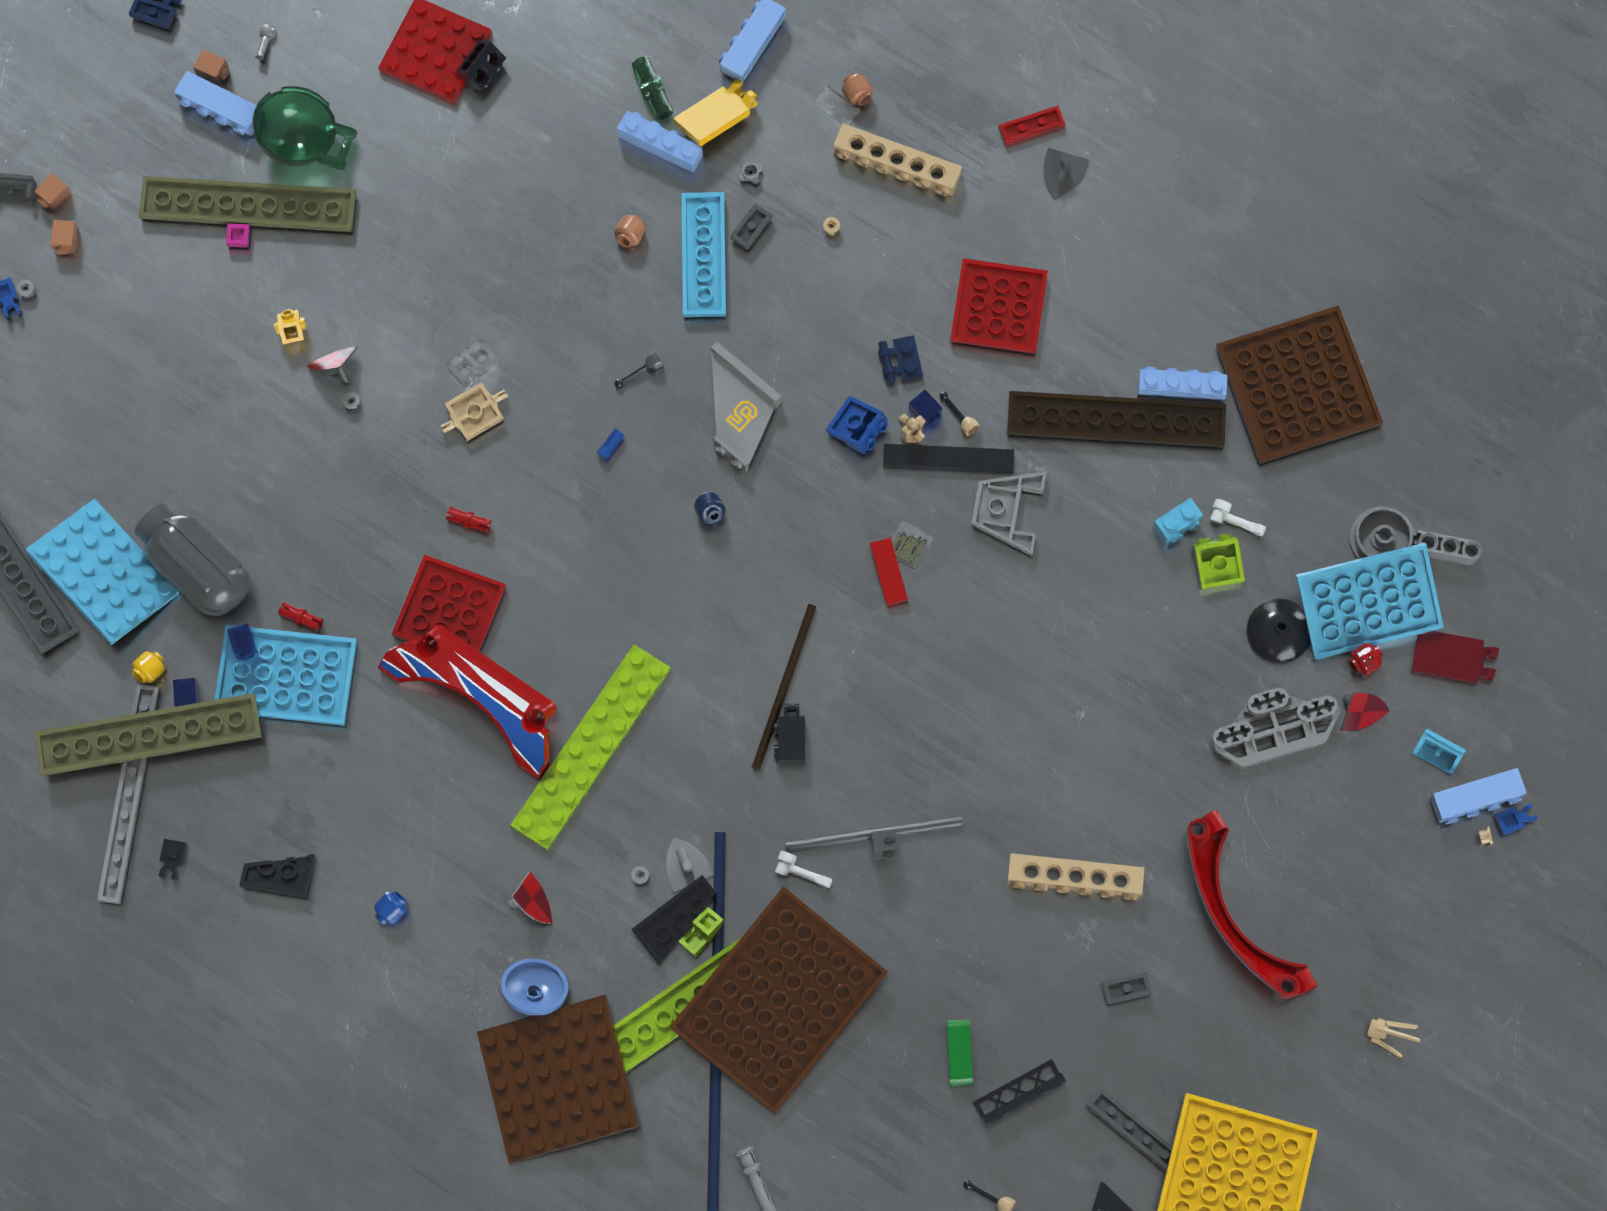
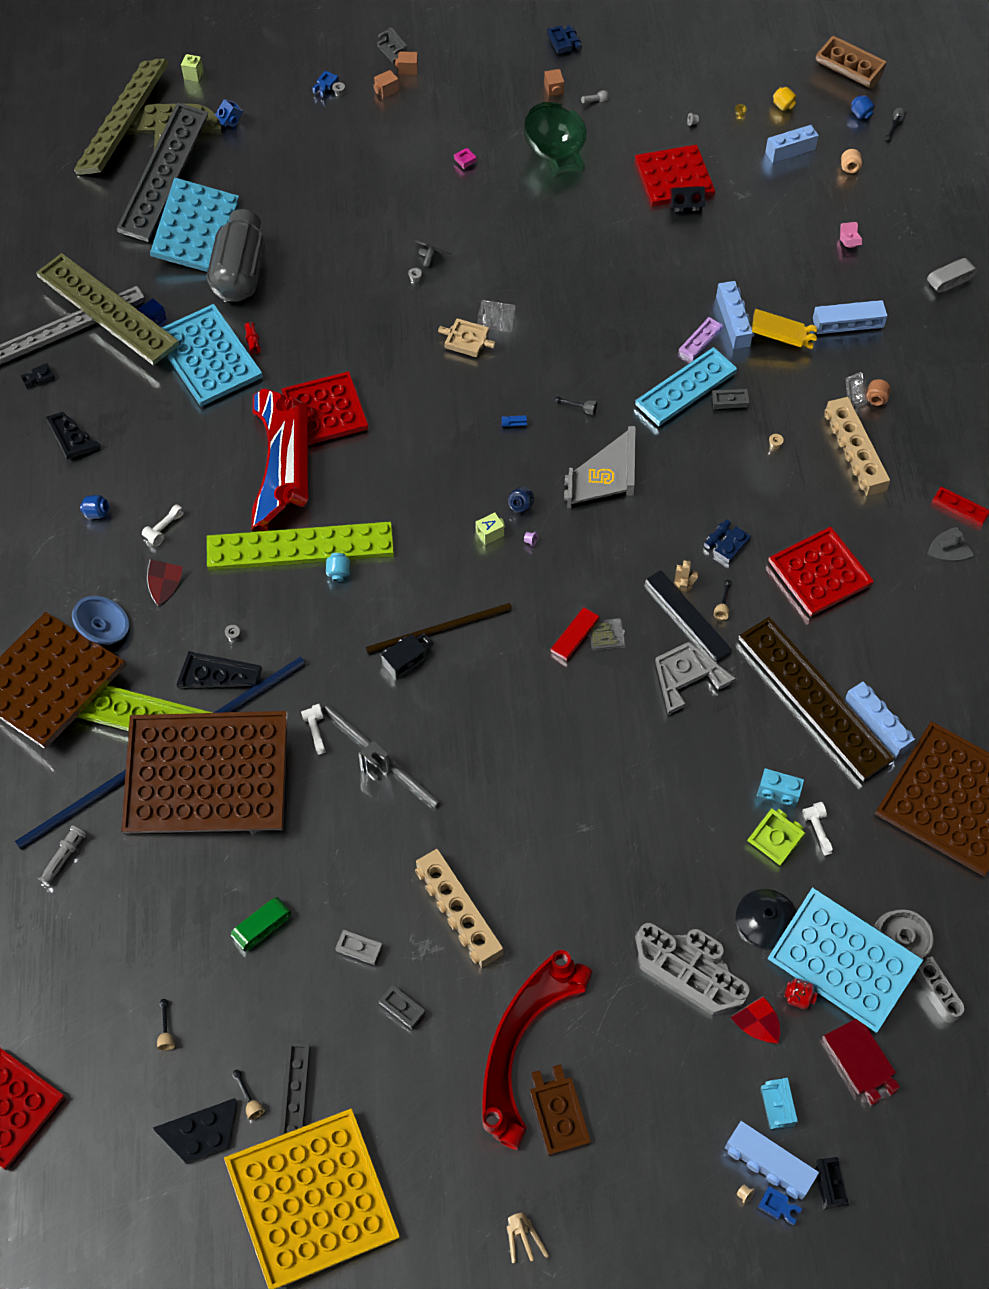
camera: 50 degrees right, 15 degrees down
yellow head [131,651,165,684] -> none
olive plate [139,176,356,232] -> none
light blue brick [174,71,263,136] -> none
clear blue brick [227,623,259,660] -> none
yellow brick [274,310,307,344] -> none
red pin [446,507,492,533] -> none
nougat head [614,215,646,247] -> none
clear green piece [632,56,673,120] -> none
light grey shield [666,838,714,893] -> none
lime slope [678,907,724,958] -> none
light grey plate [739,162,762,184] -> none
blue plate [826,395,888,454] -> none
clear blue brick [909,389,942,428] -> none
black fence [973,1059,1066,1126] -> none
none -> white brick [142,504,184,547]
none -> tan hinge [233,1069,265,1120]
none -> medium azure head [326,553,350,582]
none -> light grey plate [335,930,383,965]
none -> yellowish green brick [476,512,505,545]
none -> lavender piece [524,532,538,546]
none -> reddish brown tile [529,1064,591,1156]
none -> lavender tile [679,317,723,361]
none -> black hinge [814,1157,849,1210]

